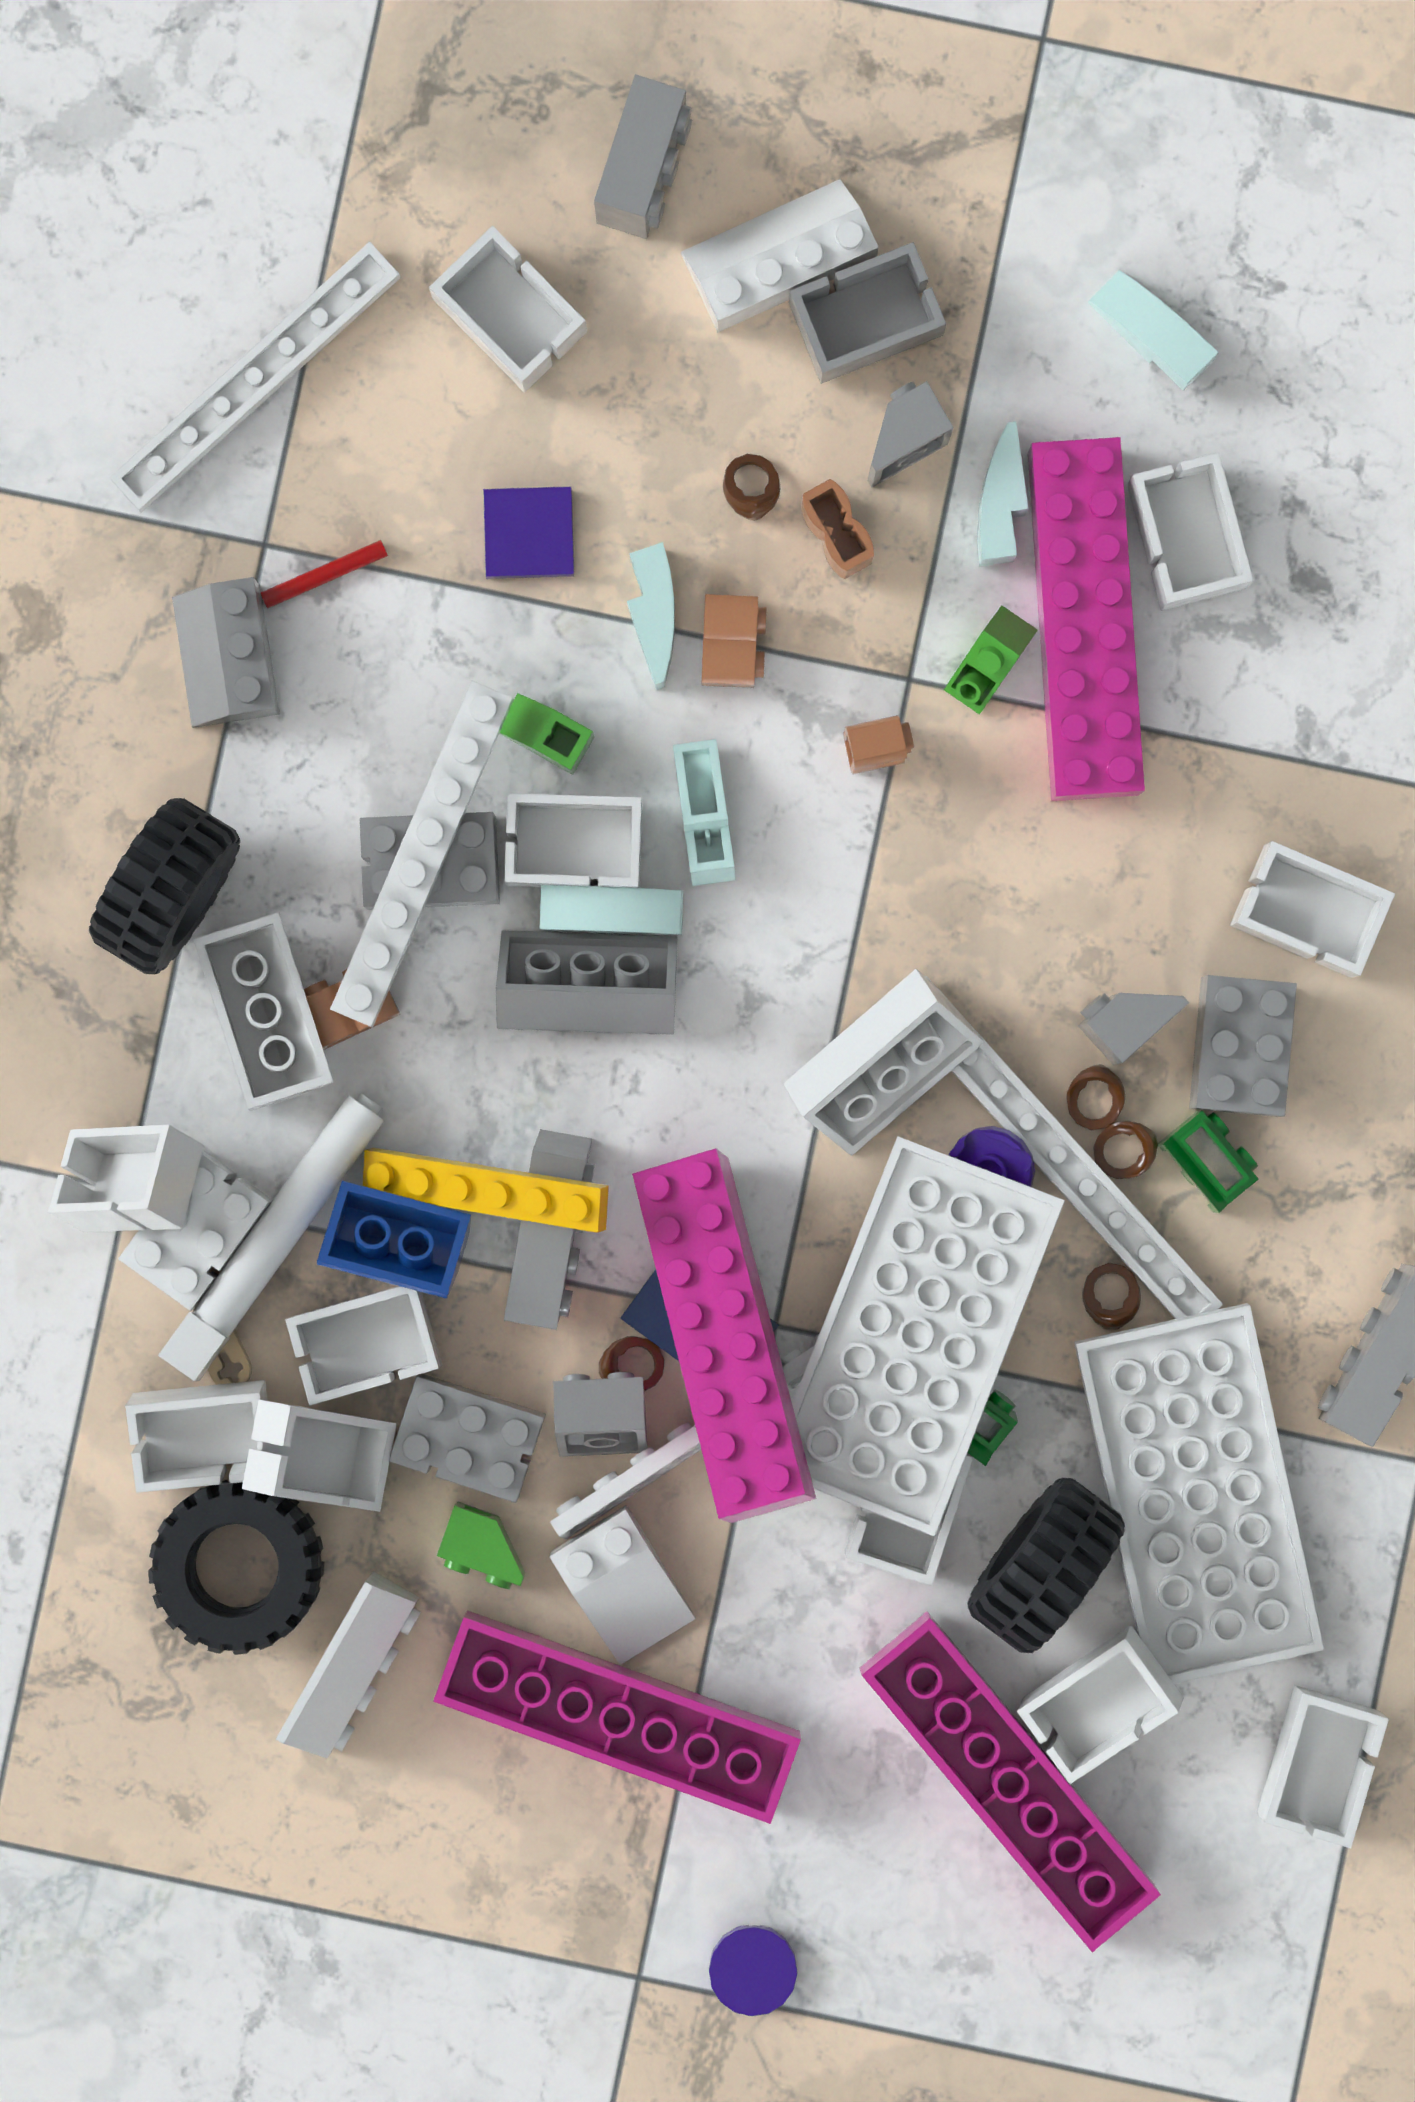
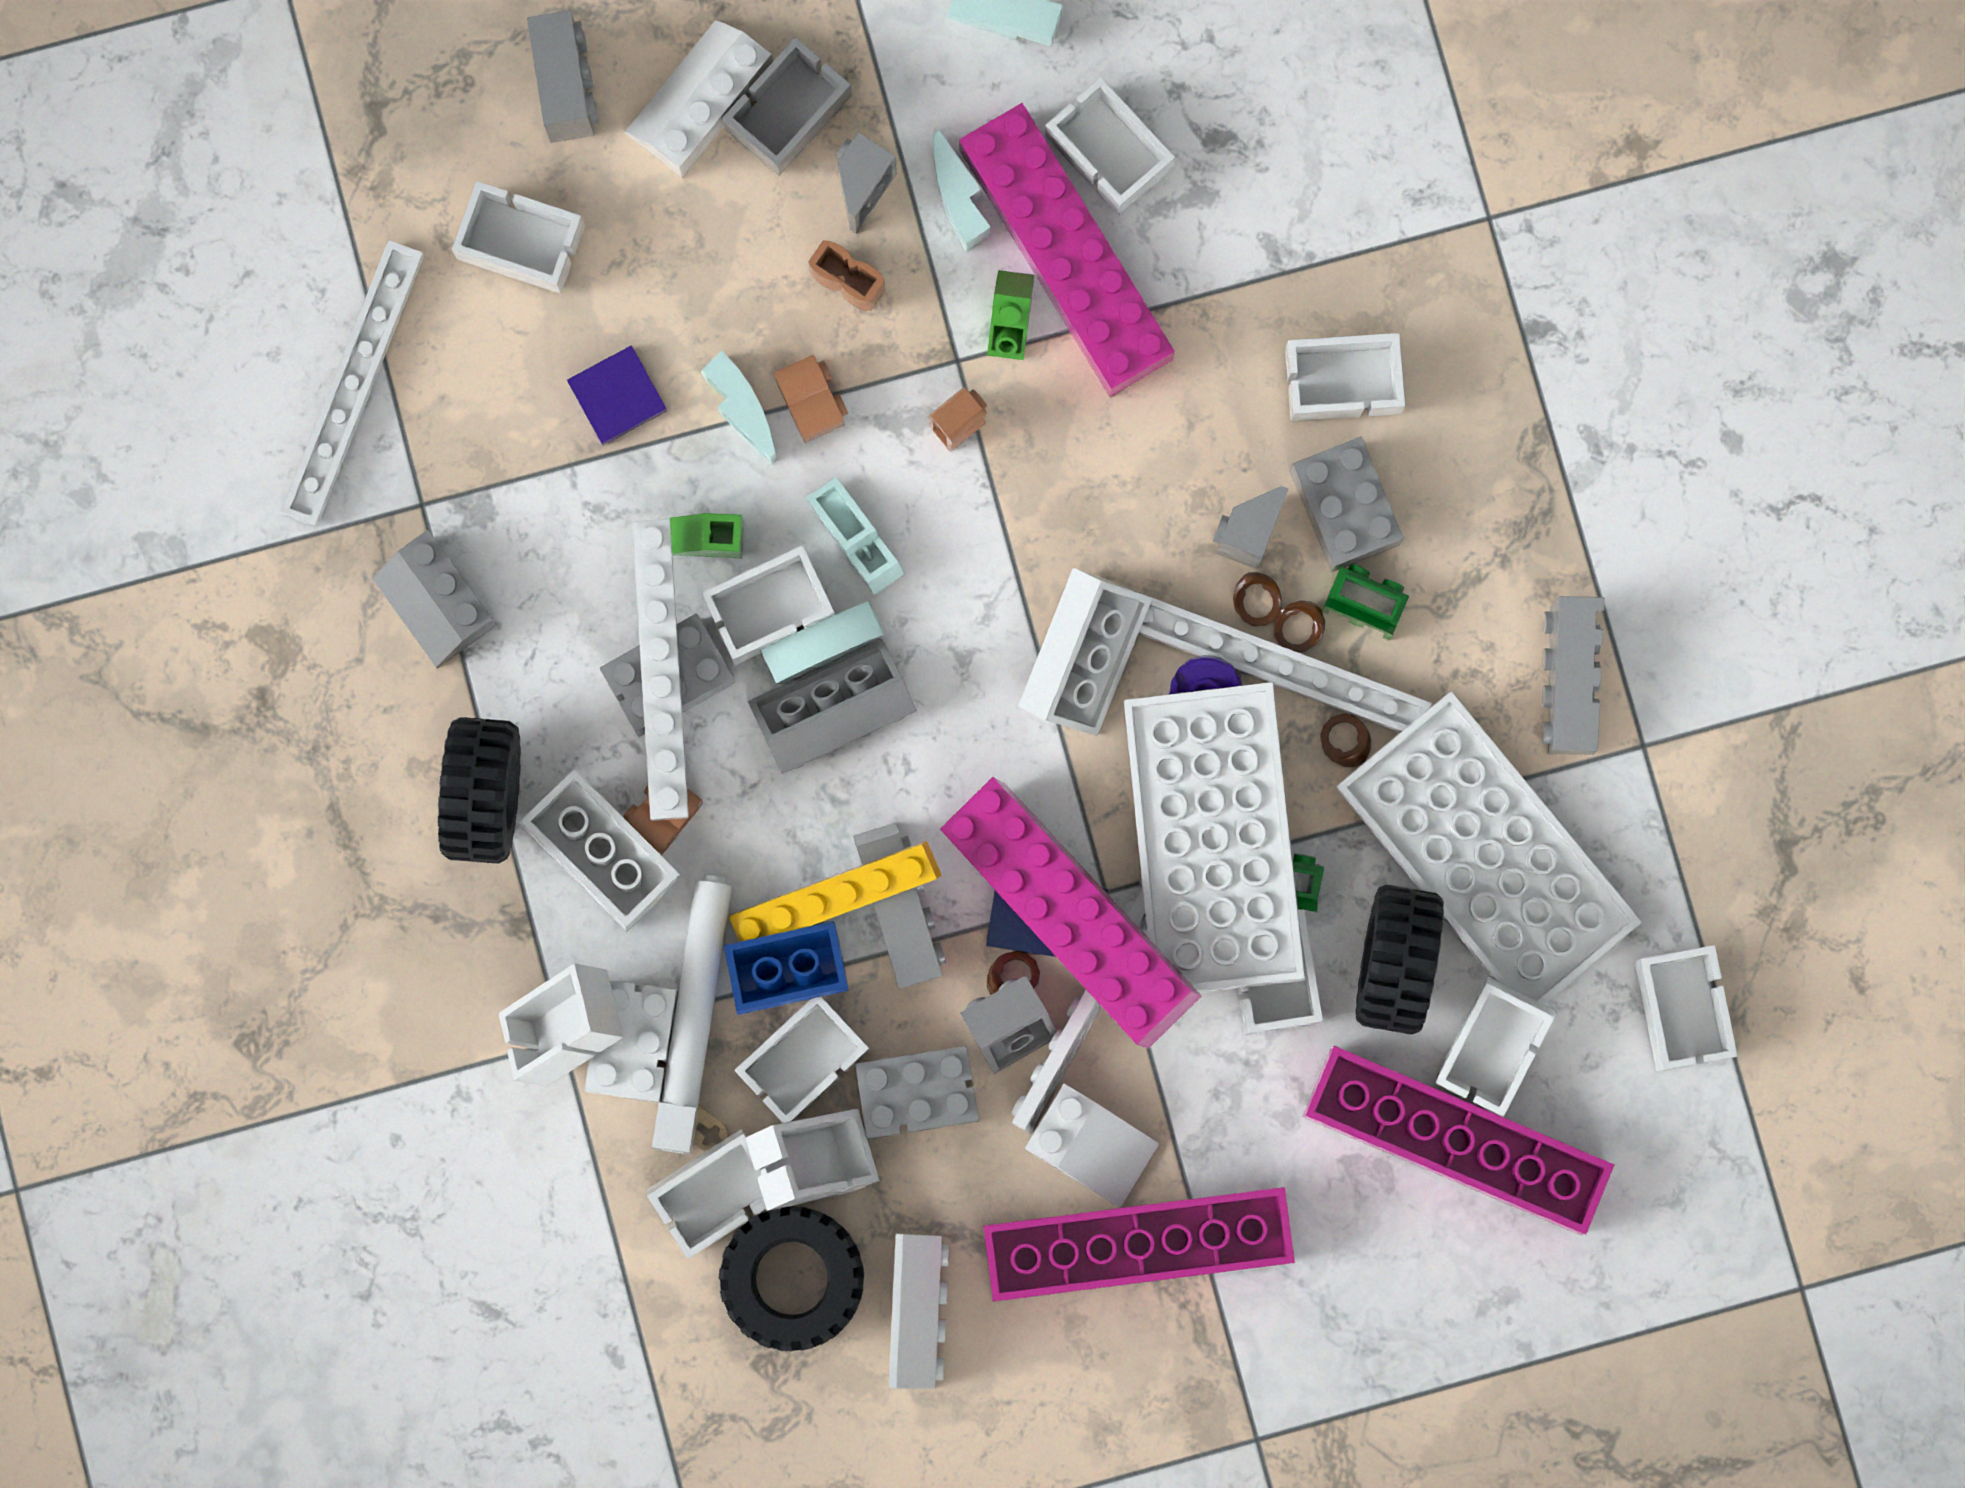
camera: 30 degrees left, 5 degrees down
red bar [260,540,388,609] -> none
bright green slope [437,1501,526,1589] -> none
dark purple tile [709,1925,797,2016] -> none
reddish brown piece [723,454,781,521] -> none

